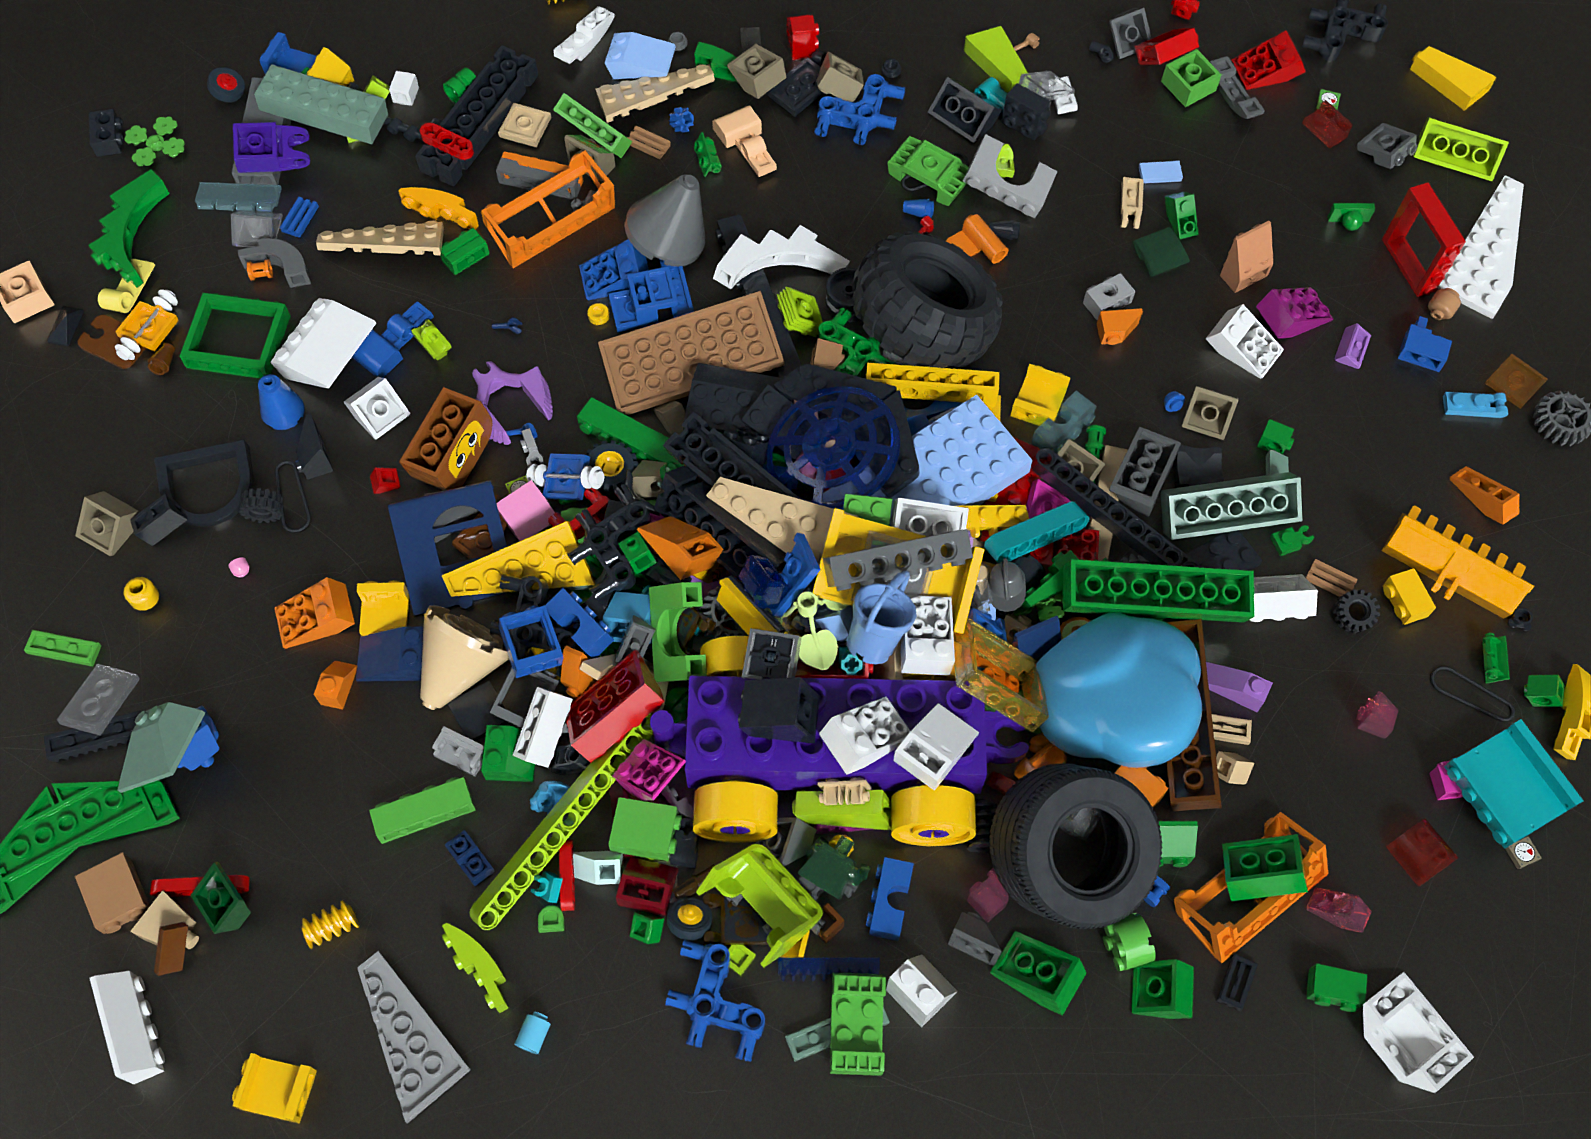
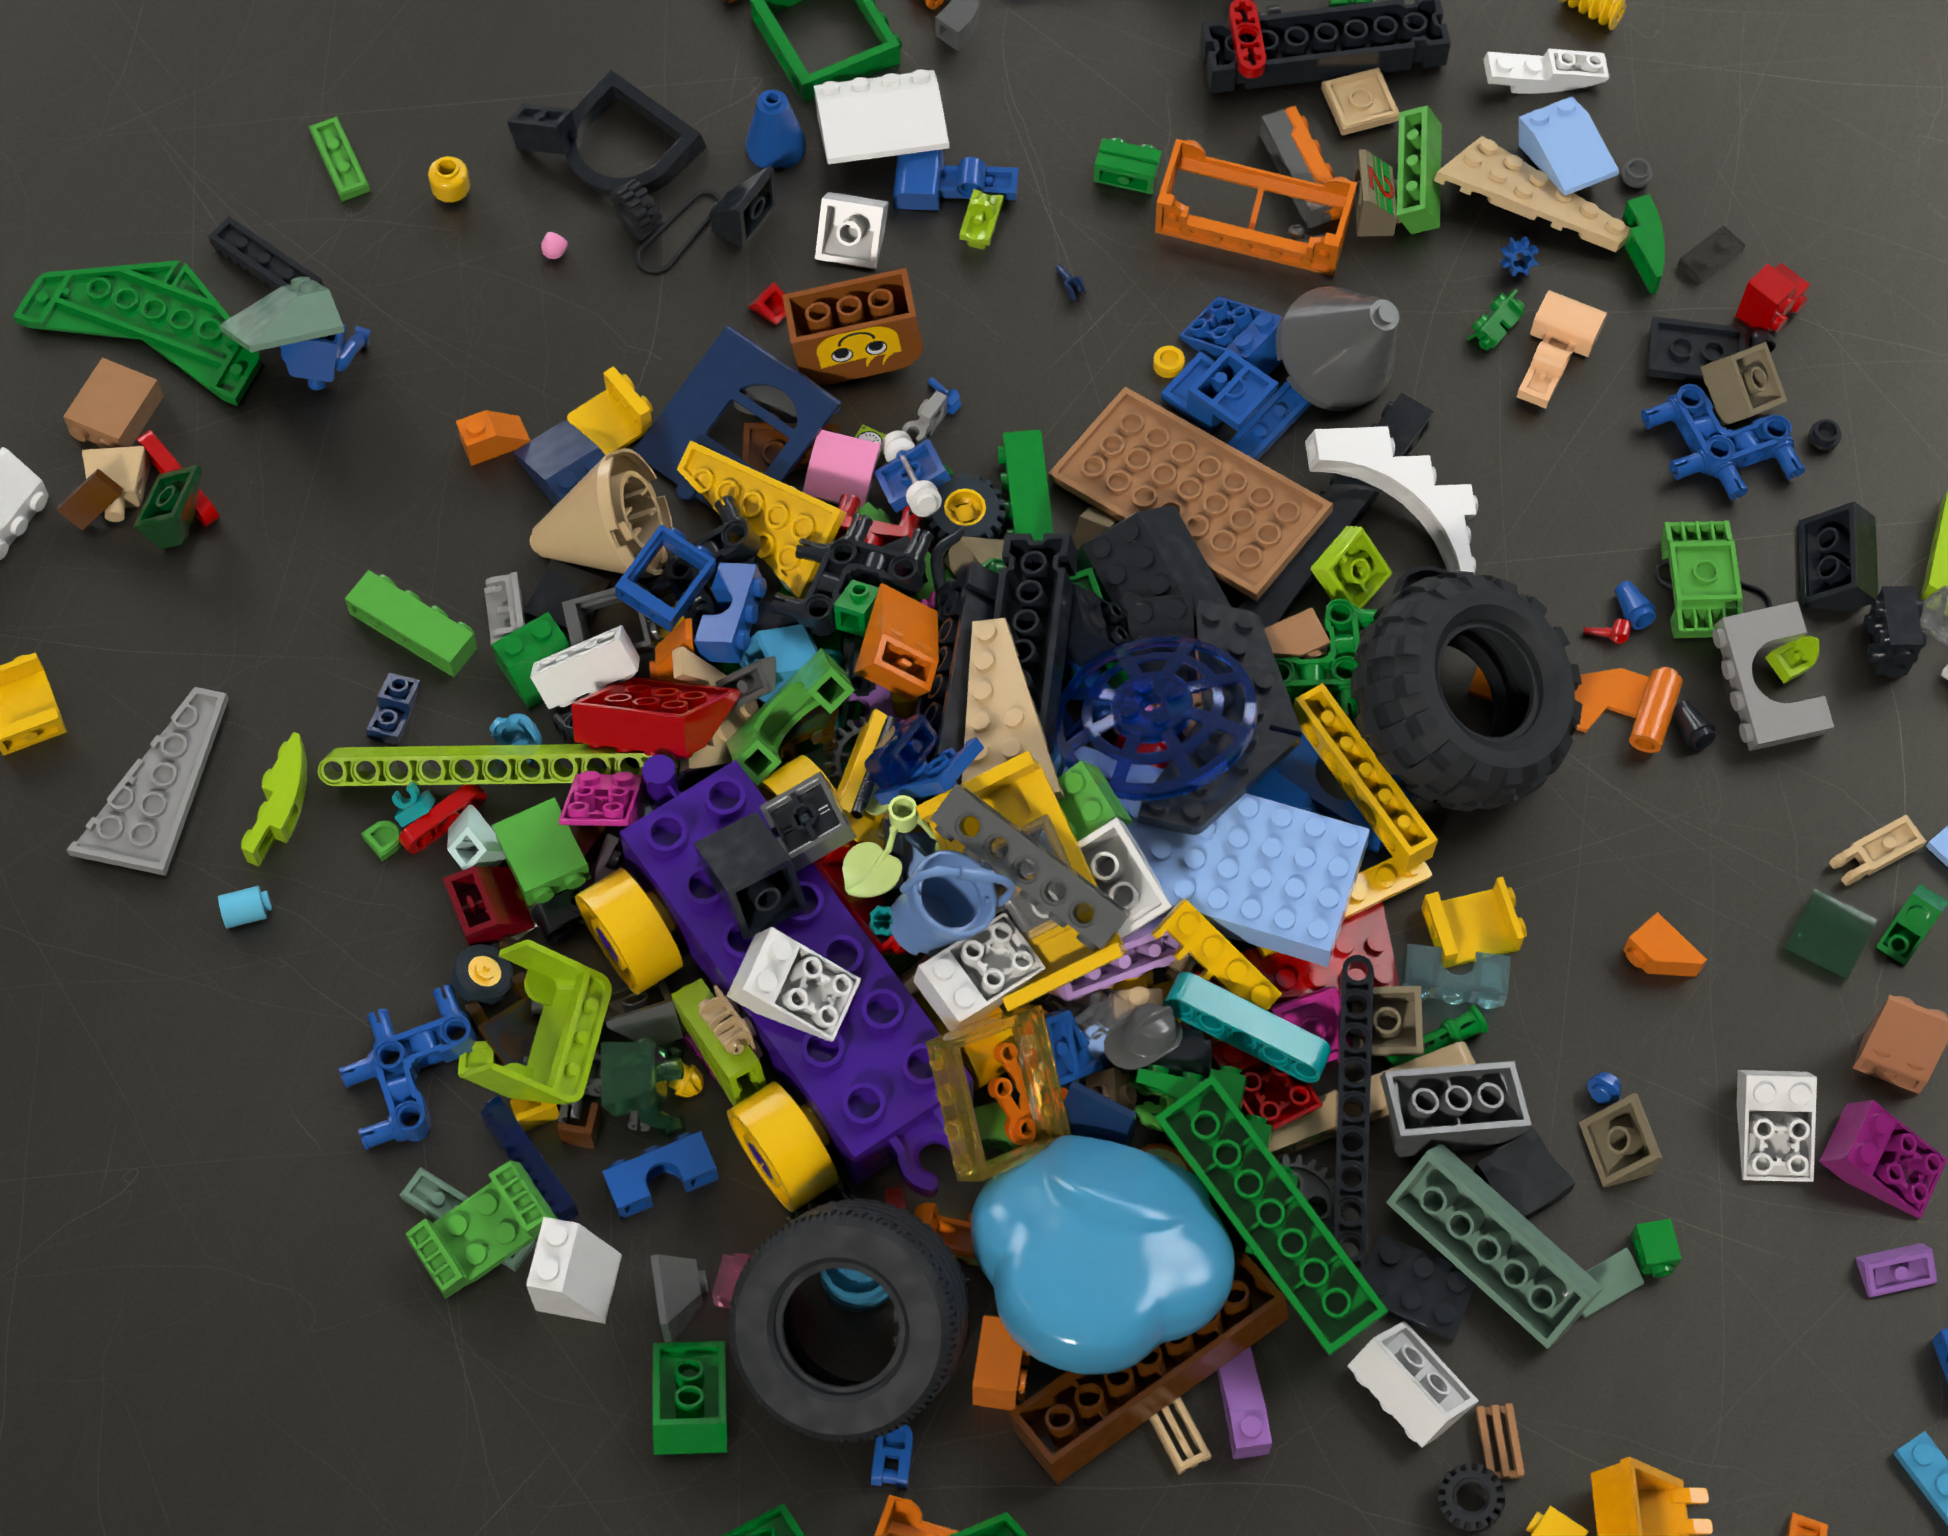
camera: 55 degrees right, 0 degrees up
clear tile [57,664,140,735] -> none
dark tan slope [75,491,139,556] -> none
orange slope [275,577,355,649] -> none
yellow piece [301,900,359,949] -> none
tan wing [316,221,444,255] -> none
light orange slope [399,187,479,230] -> none
medium lavender piece [472,361,553,445] -> none
medium nougat tile [627,126,671,159] -> none
green slope [629,911,665,944] -> none
dark tan slope [727,44,786,99] -> none
white slope [893,703,979,791] -> none
teal piece [975,77,1007,113] -> none
light grey brick [1083,273,1135,320] -> none
bright green brick [1103,913,1155,972] -> none
slope [1159,821,1198,867] -> none
tan panel [1216,751,1254,785] -> none
green plate [1270,525,1314,556] -> none

